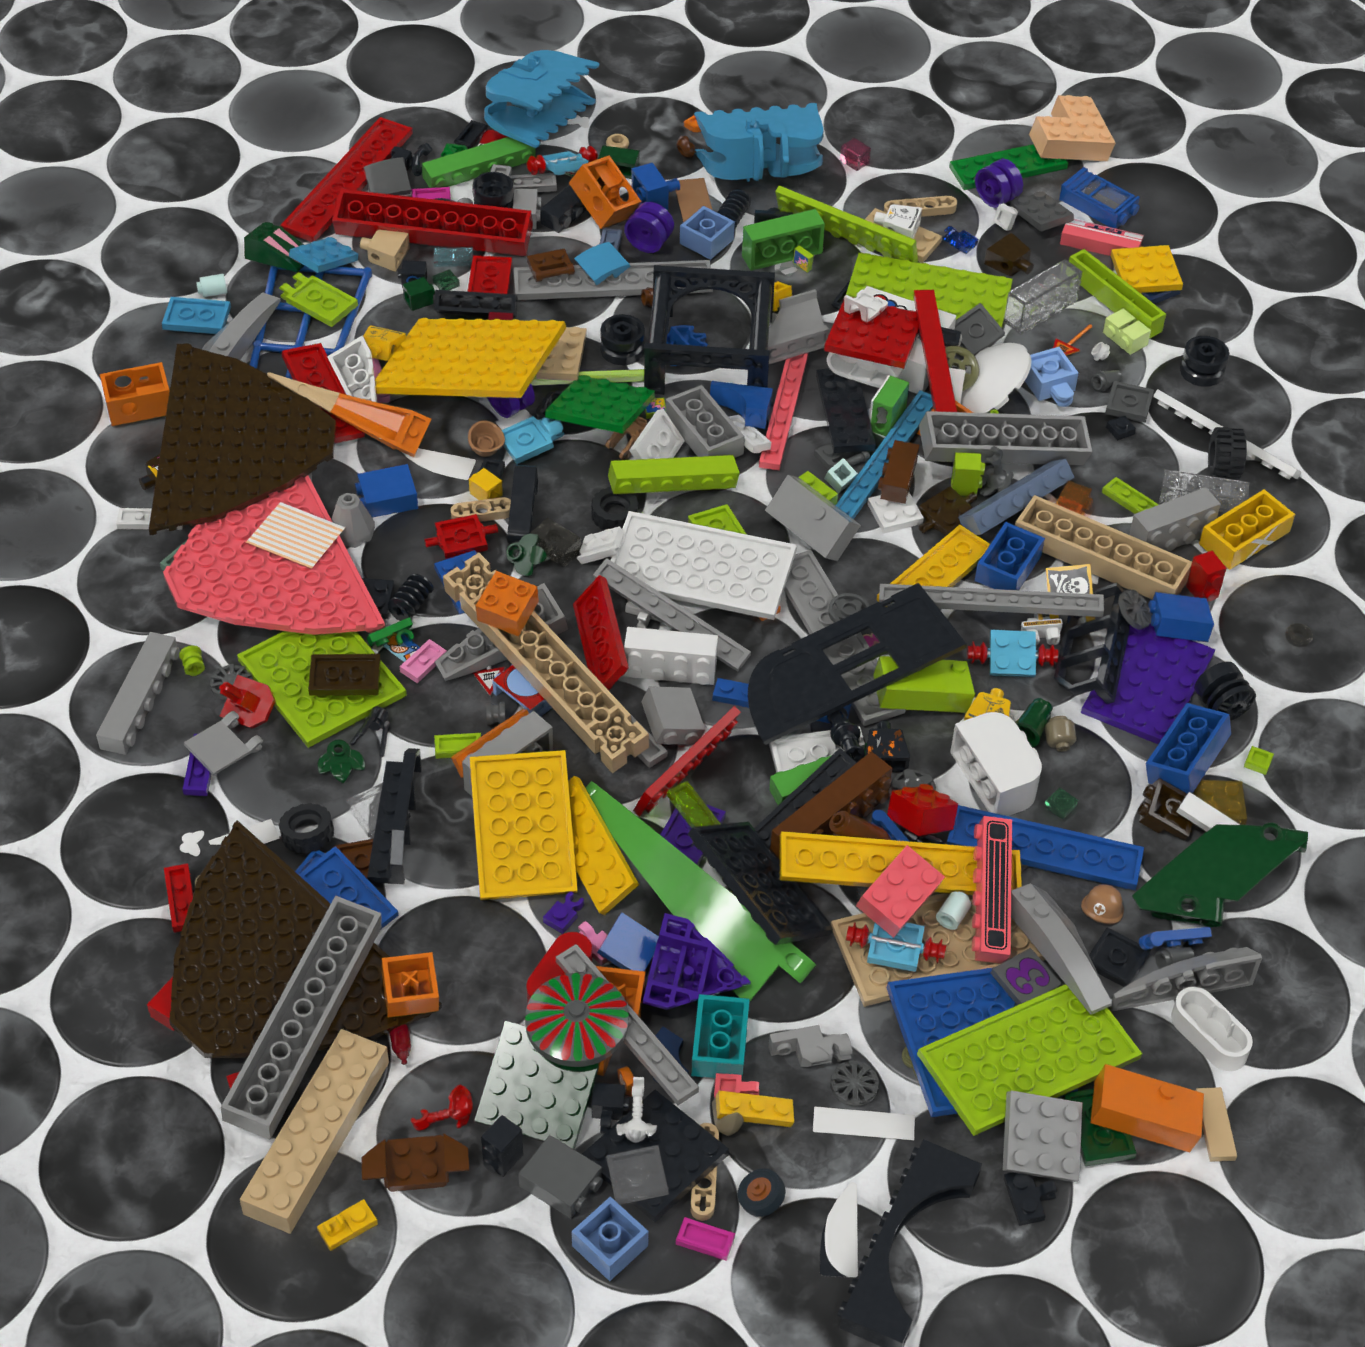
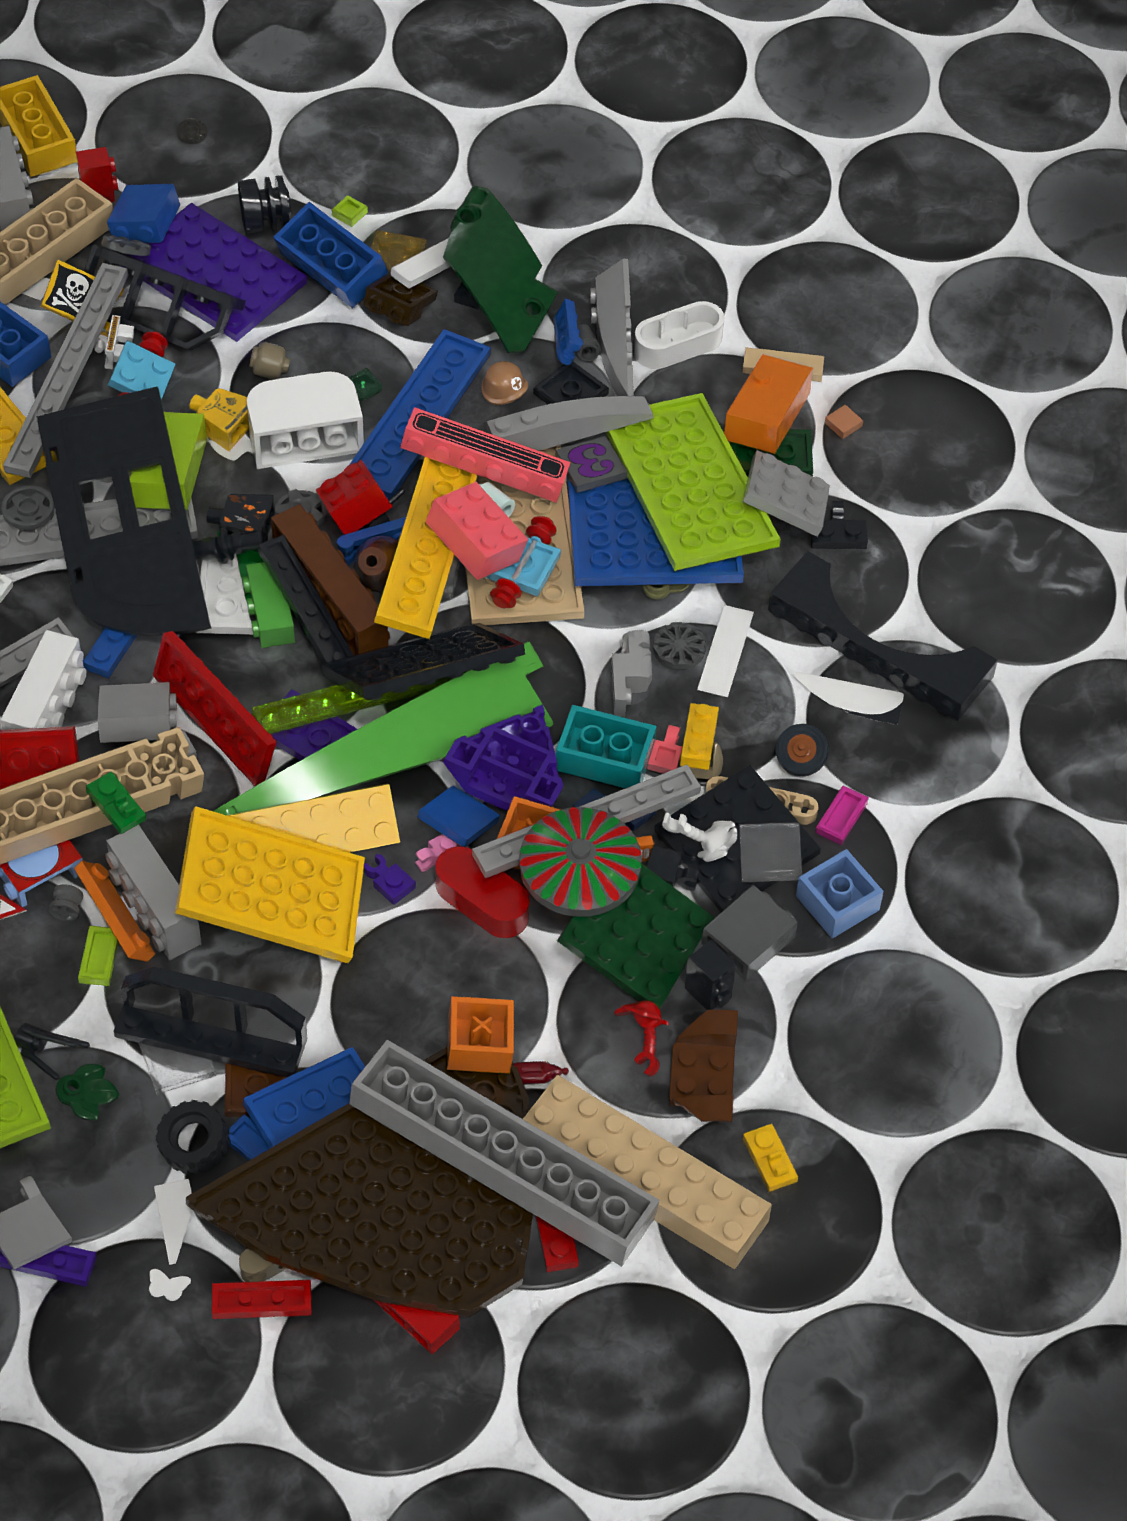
camera: 80 degrees left, 5 degrees up
dark green plant [1015,698,1053,747] -> none
none -> green plate [86,771,146,834]
none -> nougat tile [825,405,863,439]

